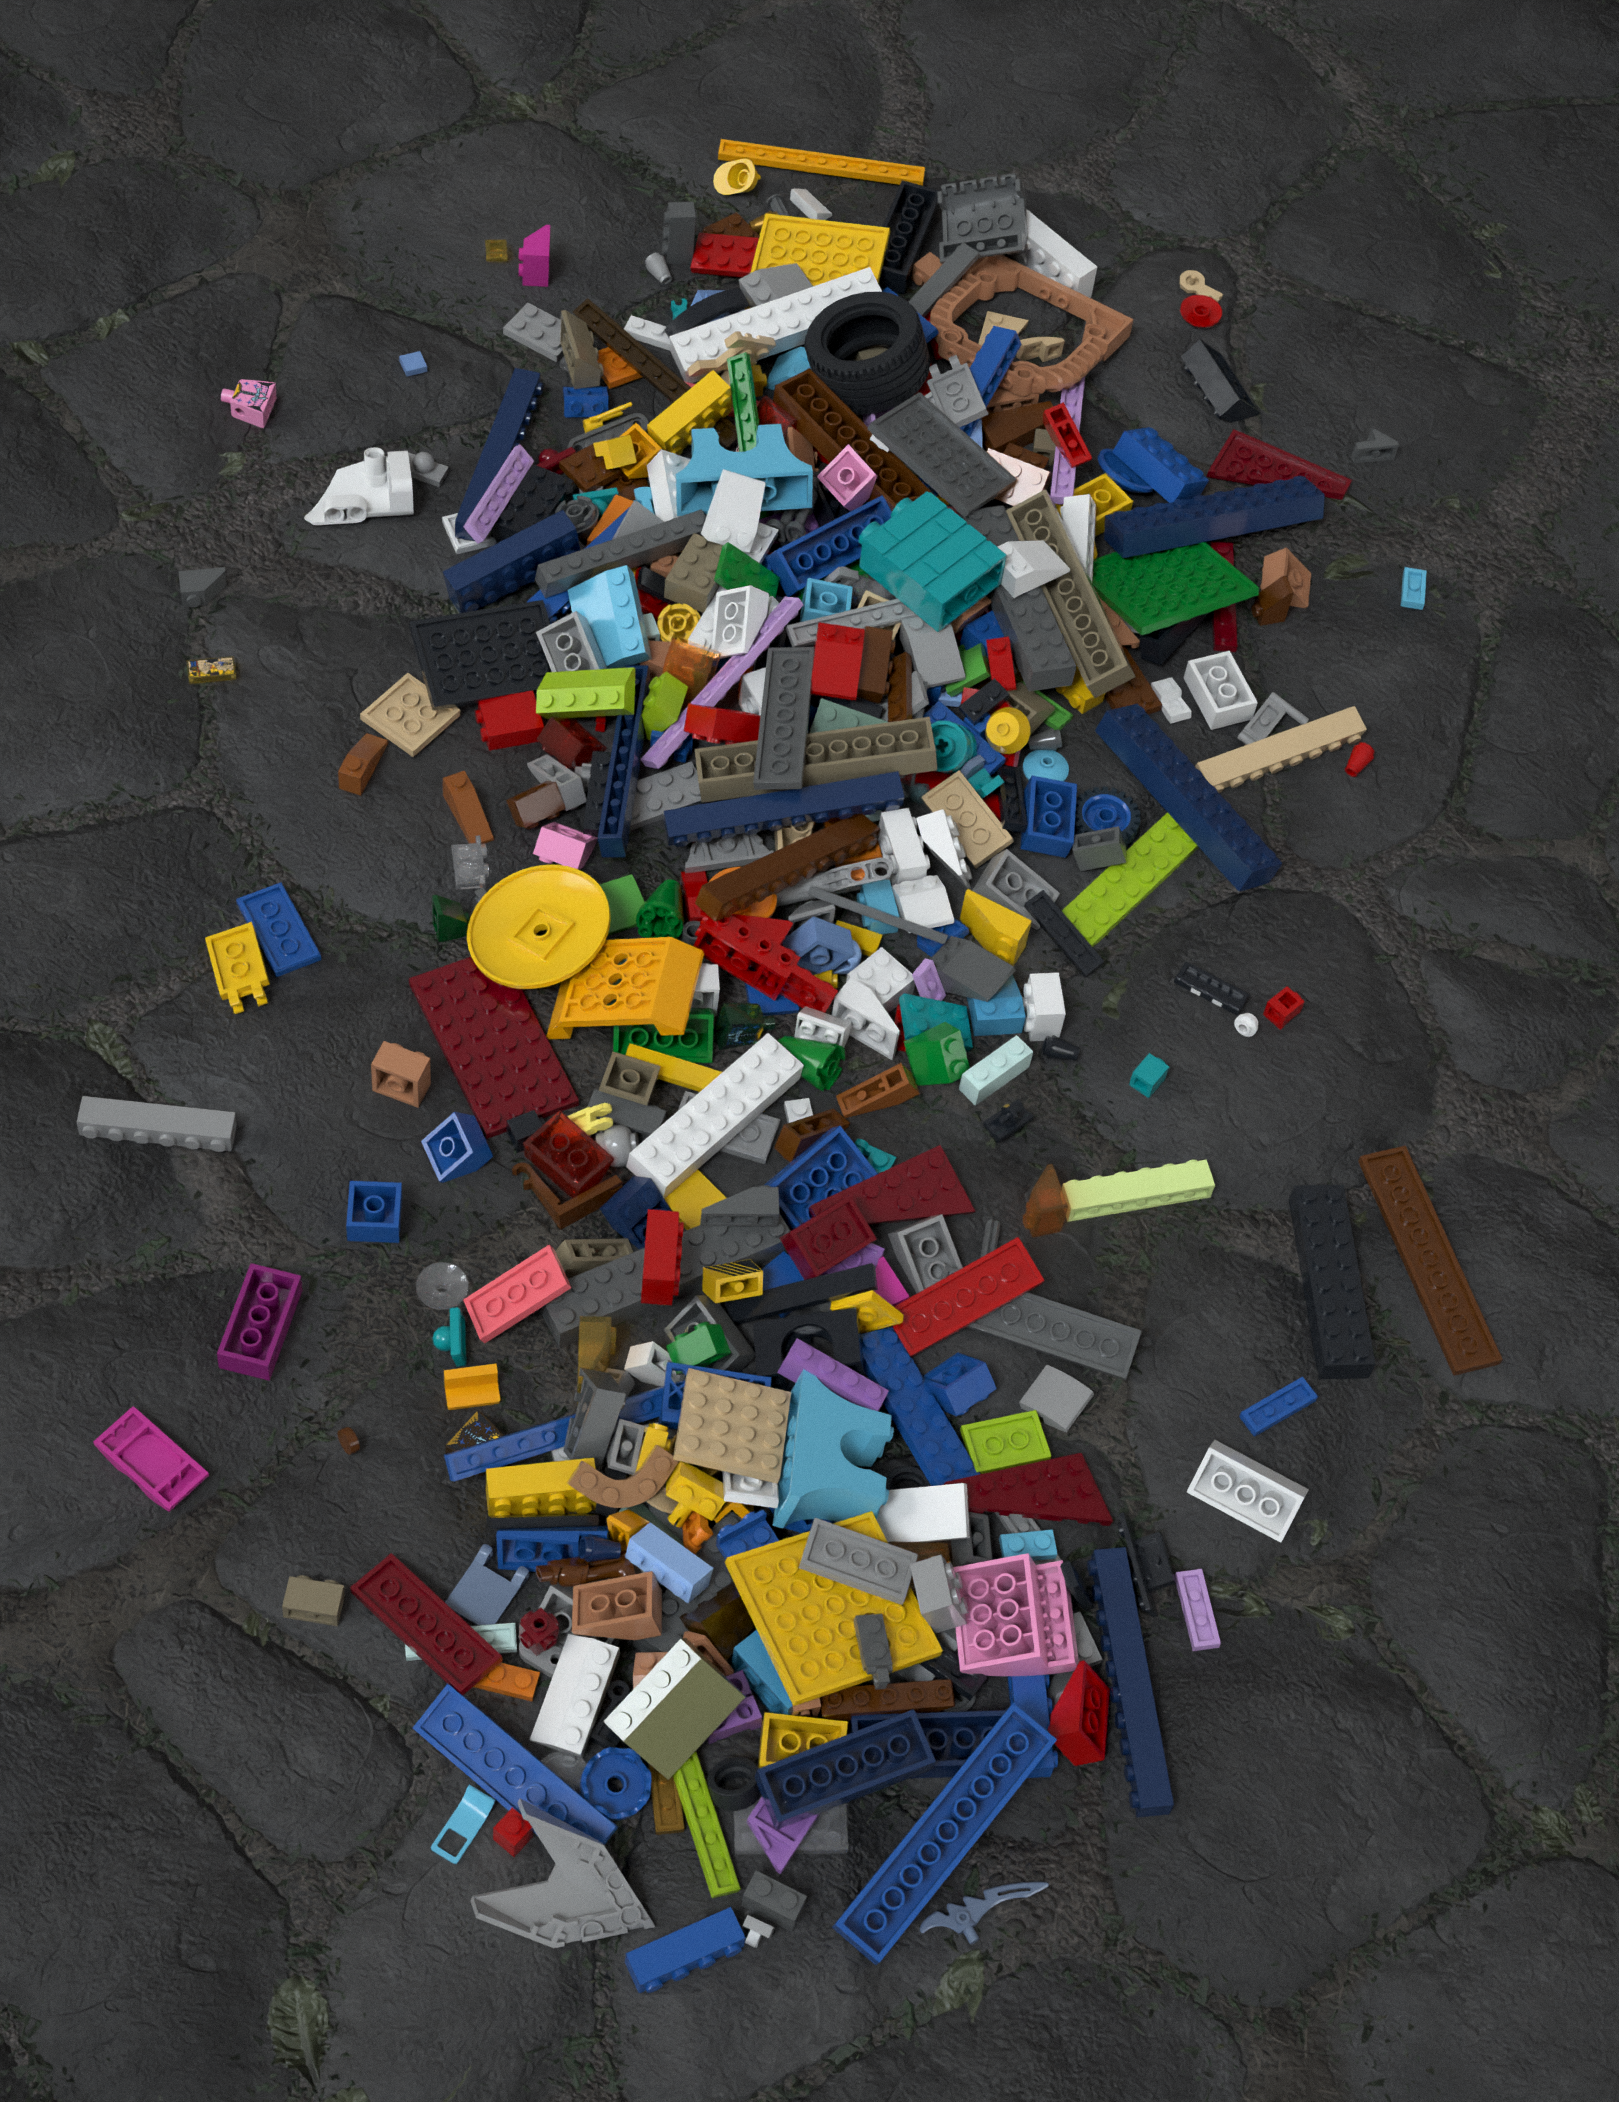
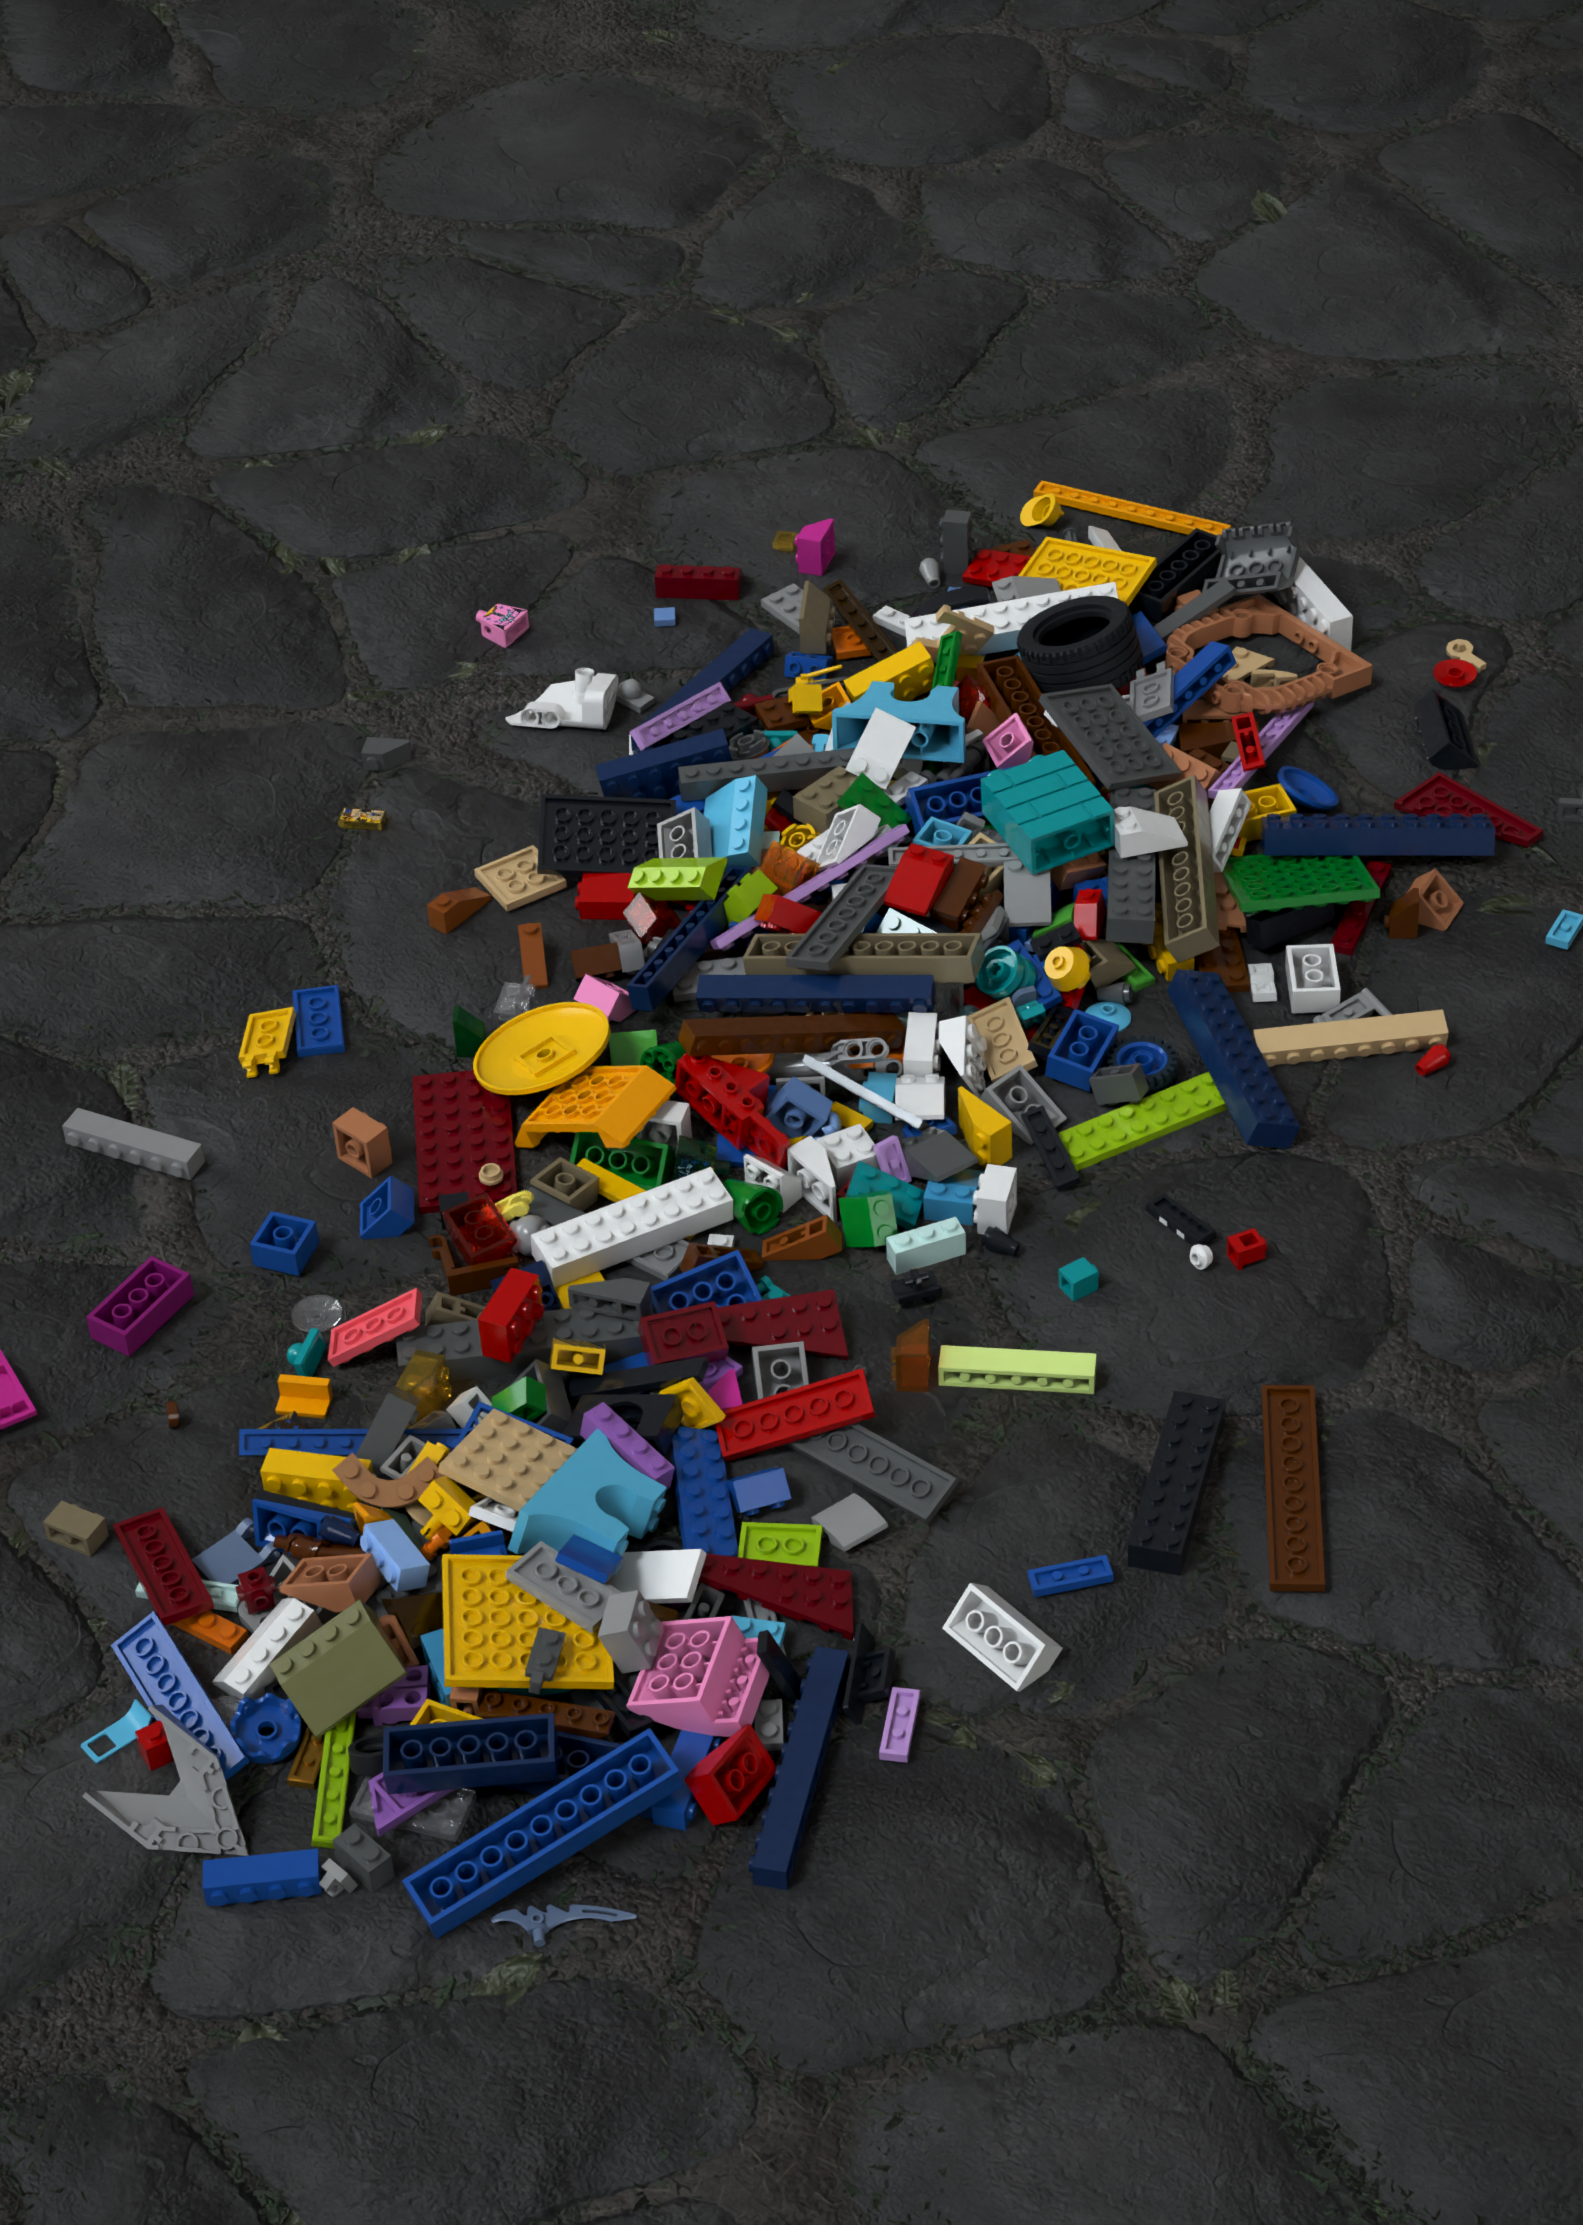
camera: 30 degrees right, 15 degrees down
blue brick [1113,427,1209,503] -> none
none -> tan plate [479,1163,504,1186]
none -> blue tile [555,1534,623,1584]
none -> dark red slope [654,564,744,600]

